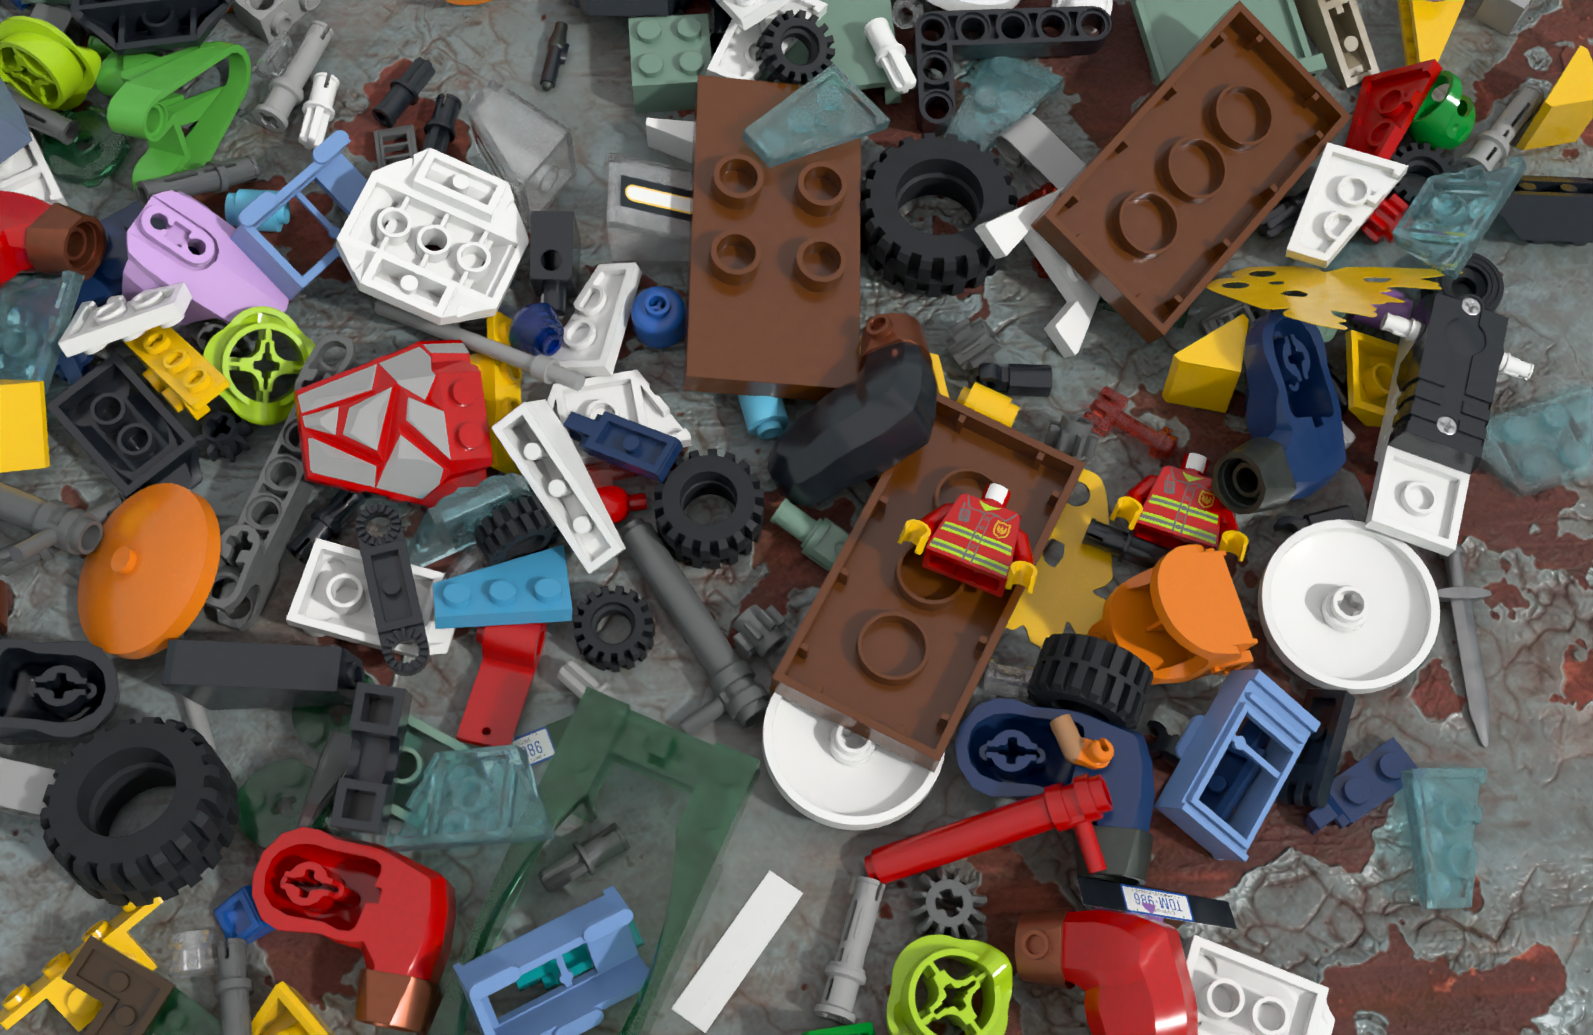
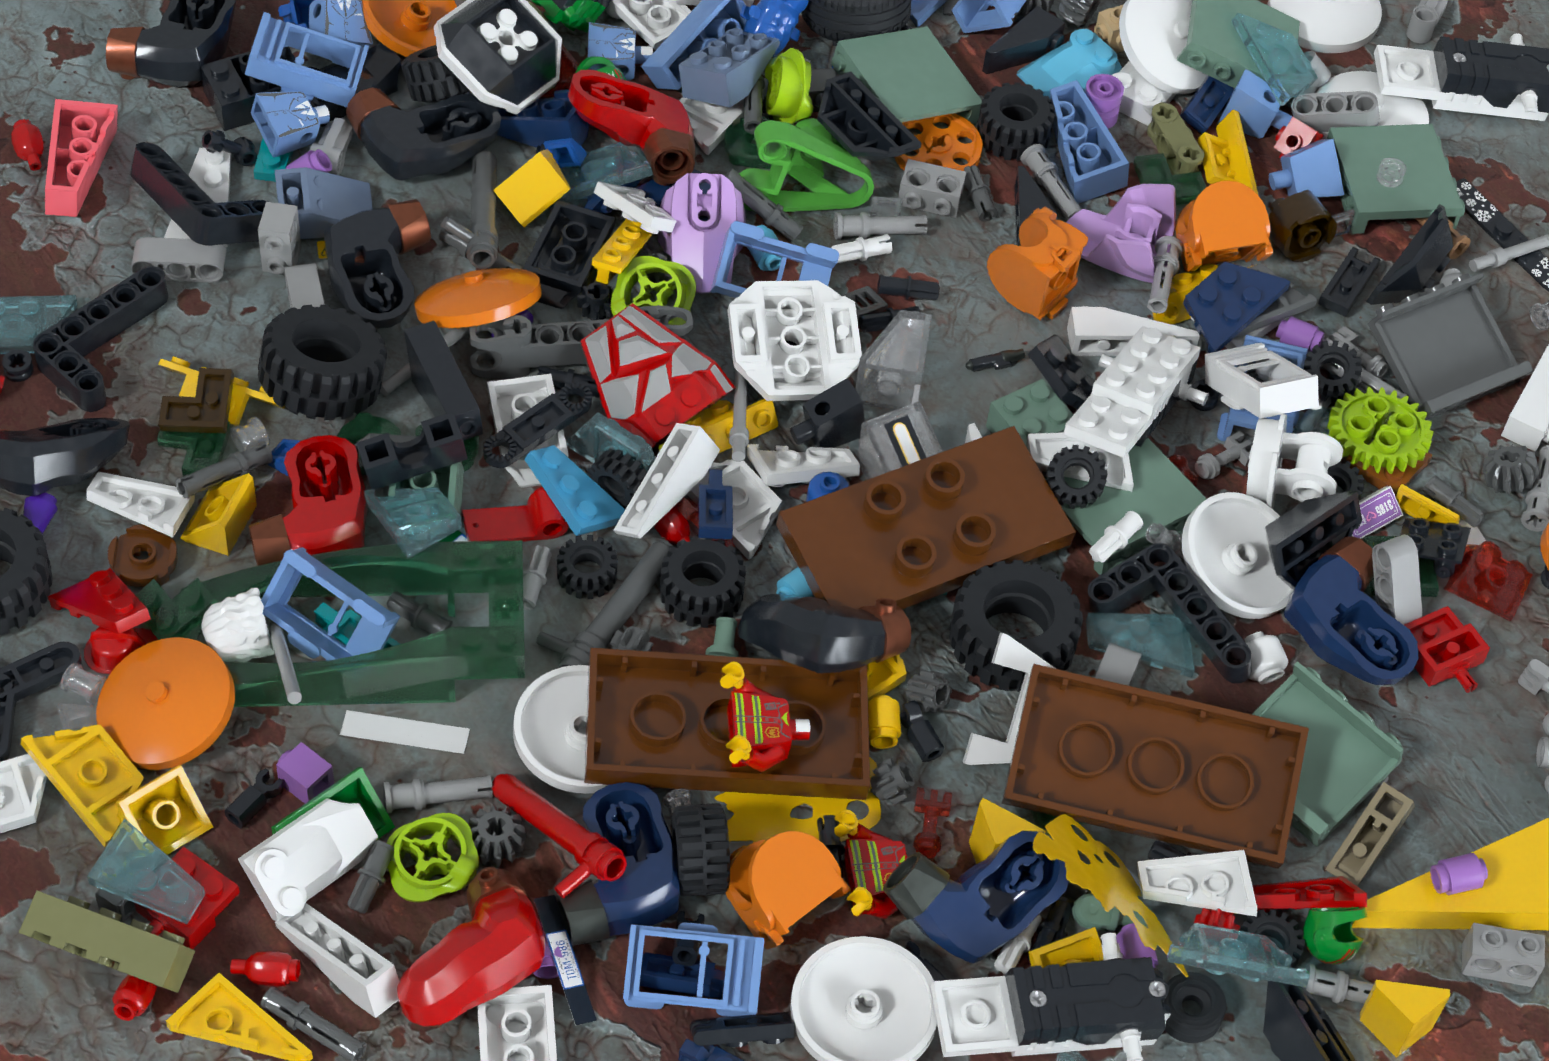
camera: 60 degrees right, 15 degrees down
clear blue cone [508,303,564,356] -> none
clear light blue wing [741,63,890,168] -> none
arm [1049,714,1114,770] -> none

